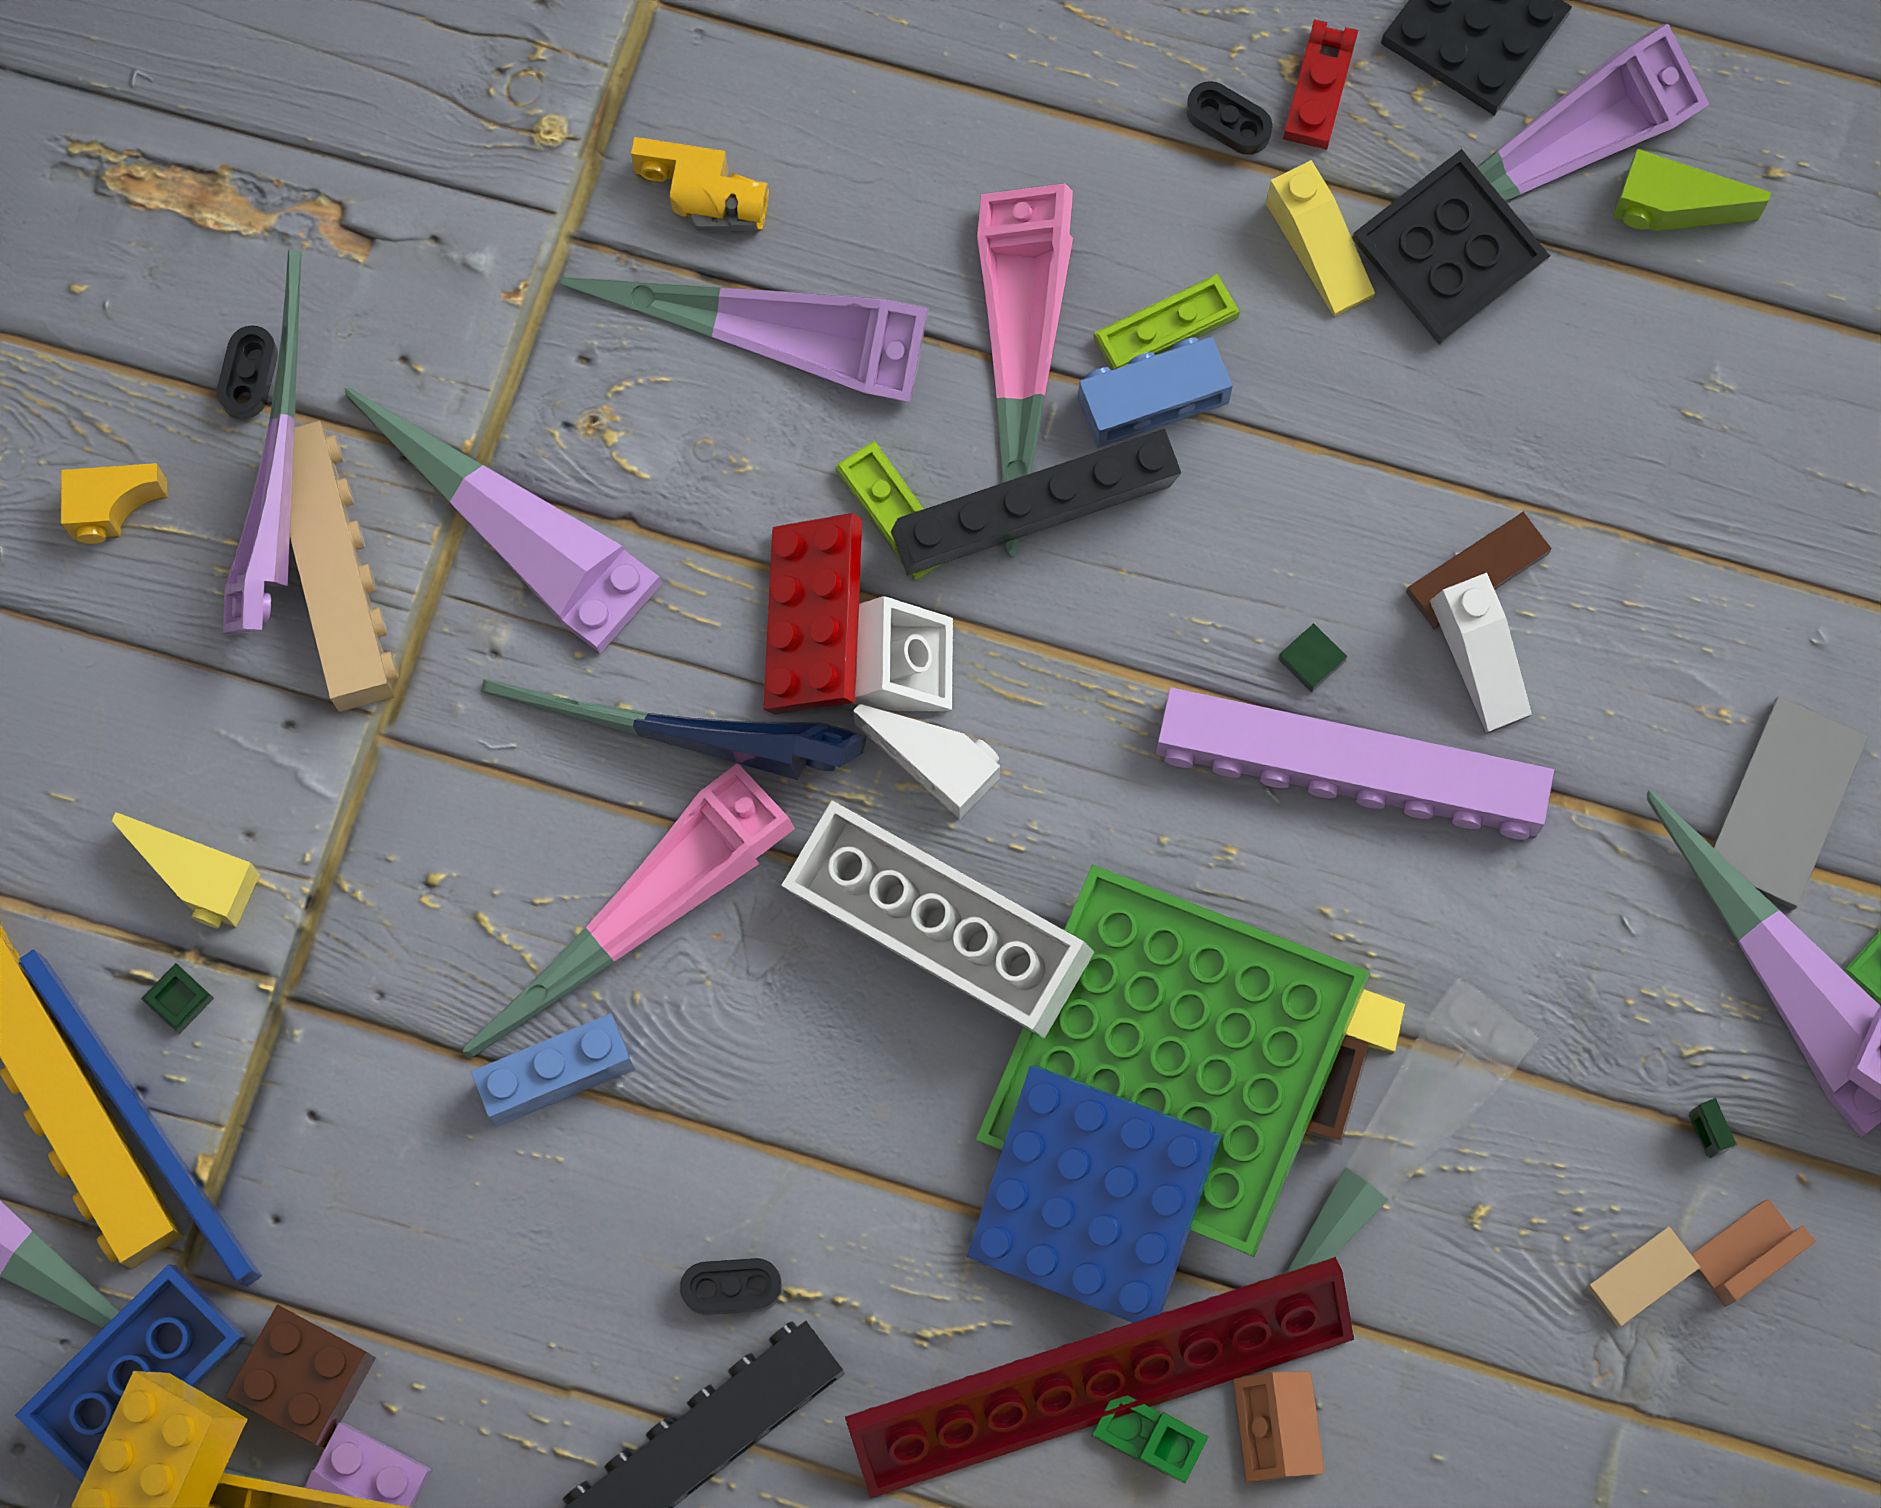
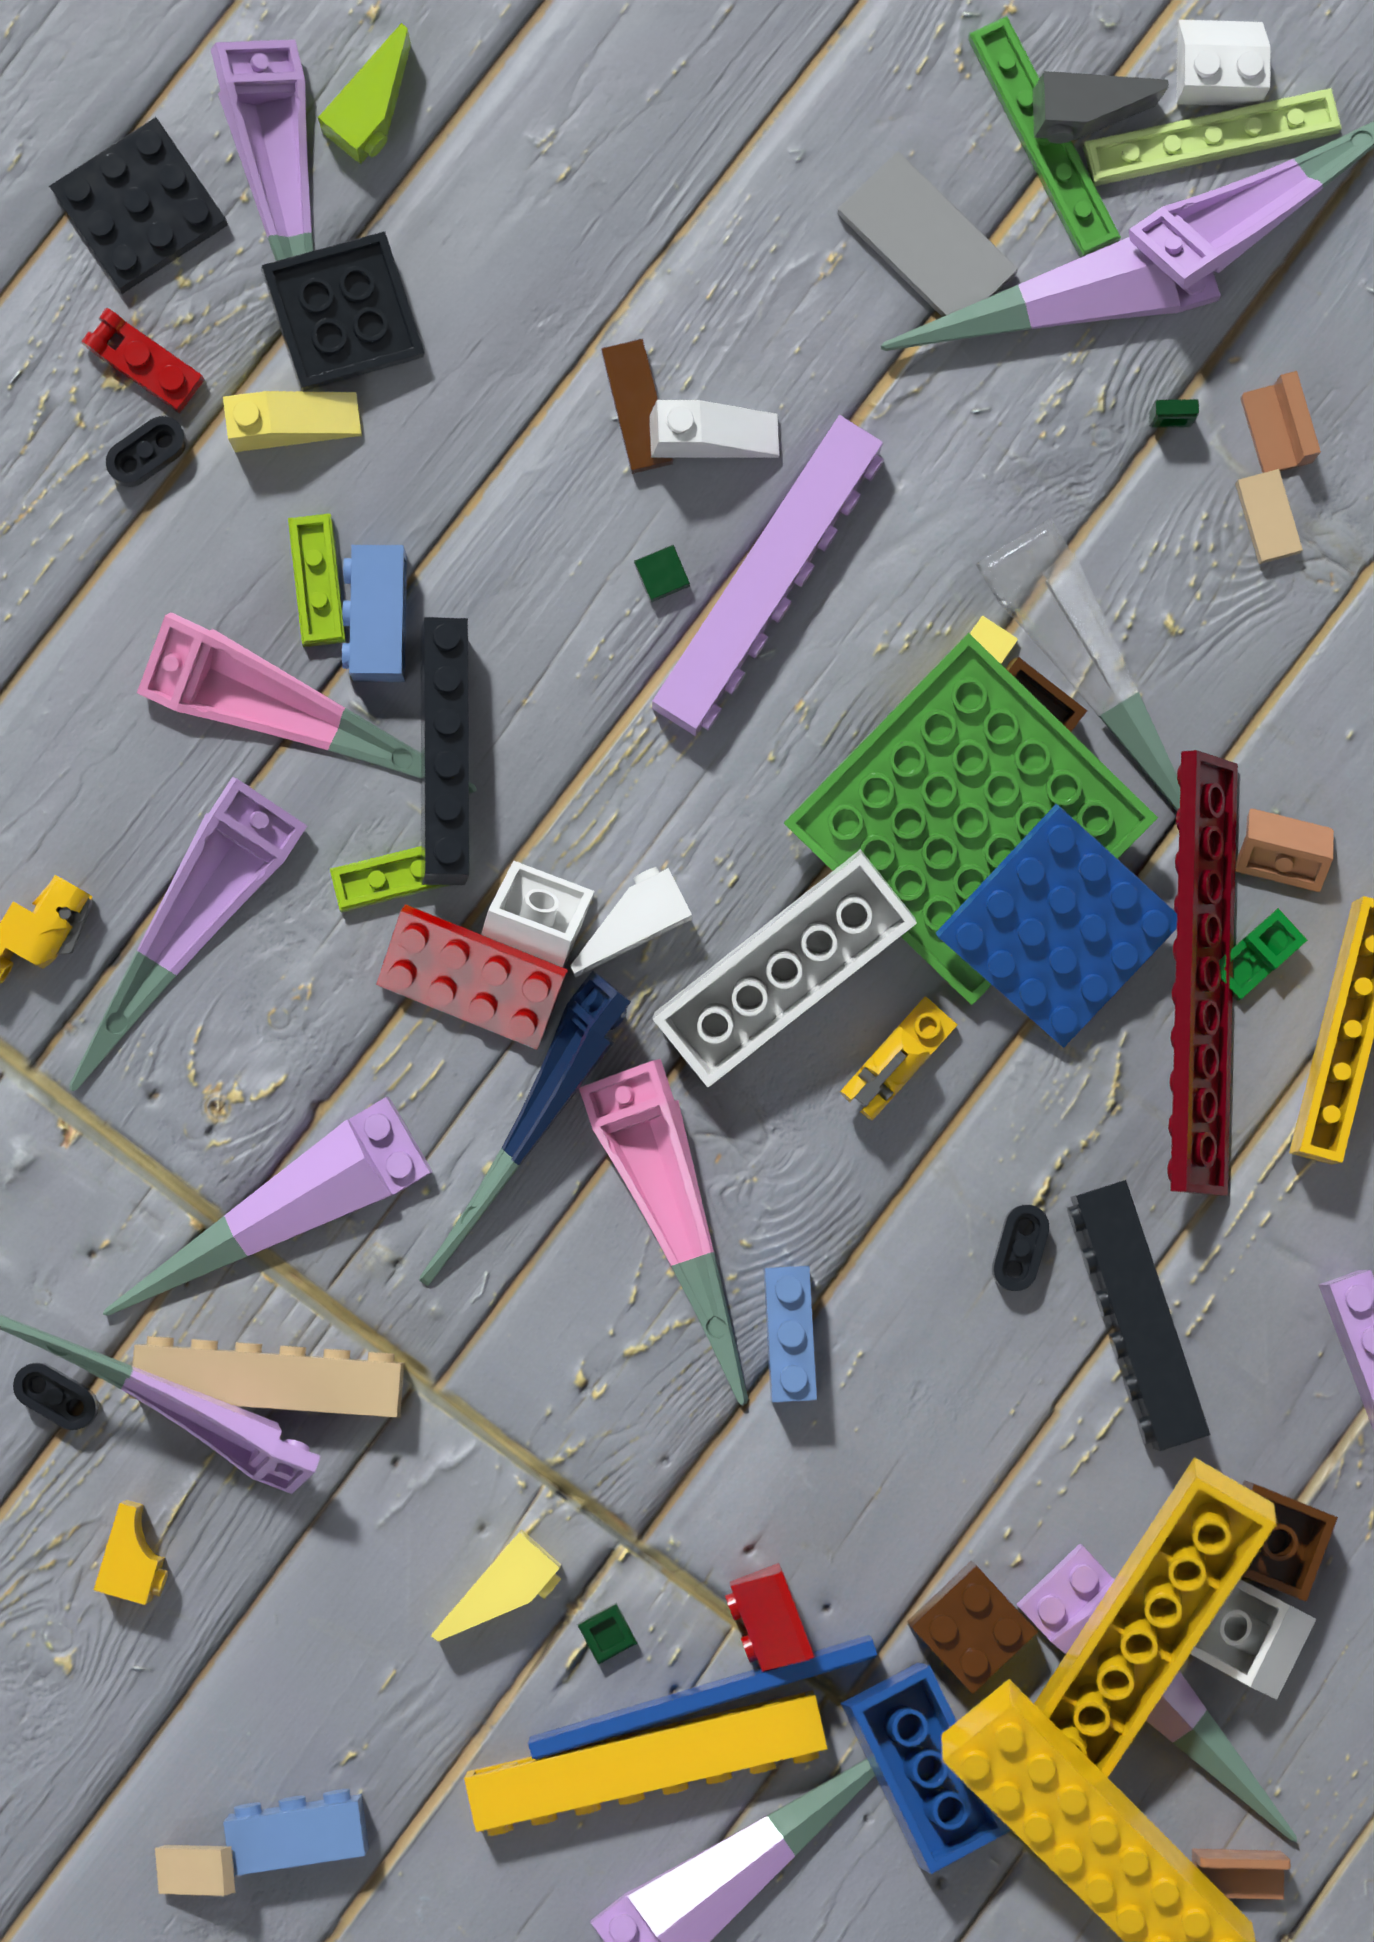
camera: 75 degrees left, 10 degrees up
none -> red slope [725,1563,814,1671]
none -> yellow plate [840,996,958,1121]

